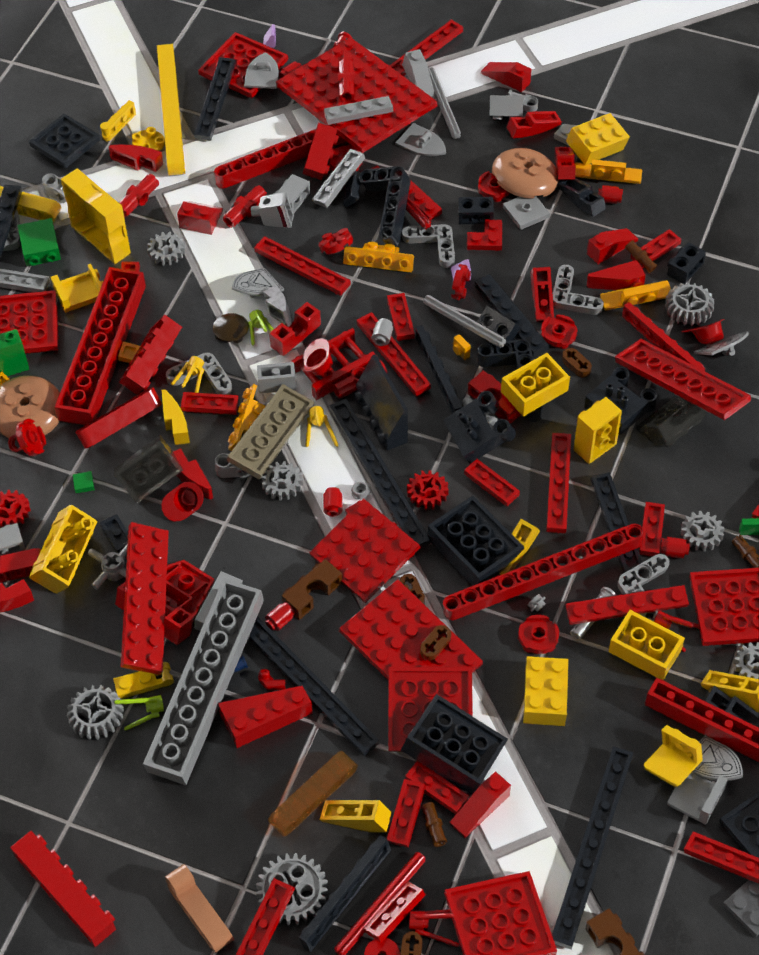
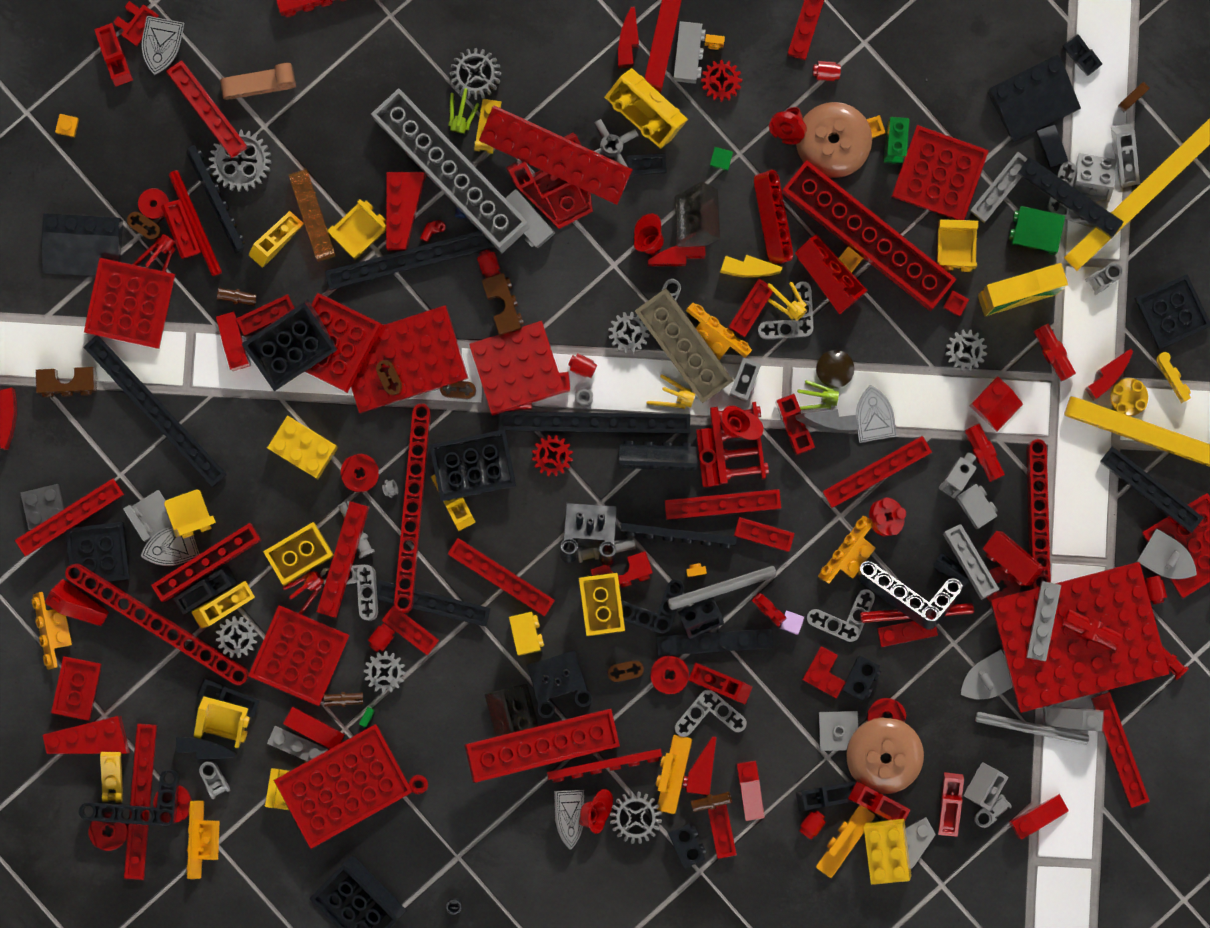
camera: 115 degrees right, 30 degrees up
light grey brick [371,318,393,346] -> none
red plate [387,779,426,848] -> none
red plate [464,459,520,507] -> none
none -> yellow panel [327,199,386,260]

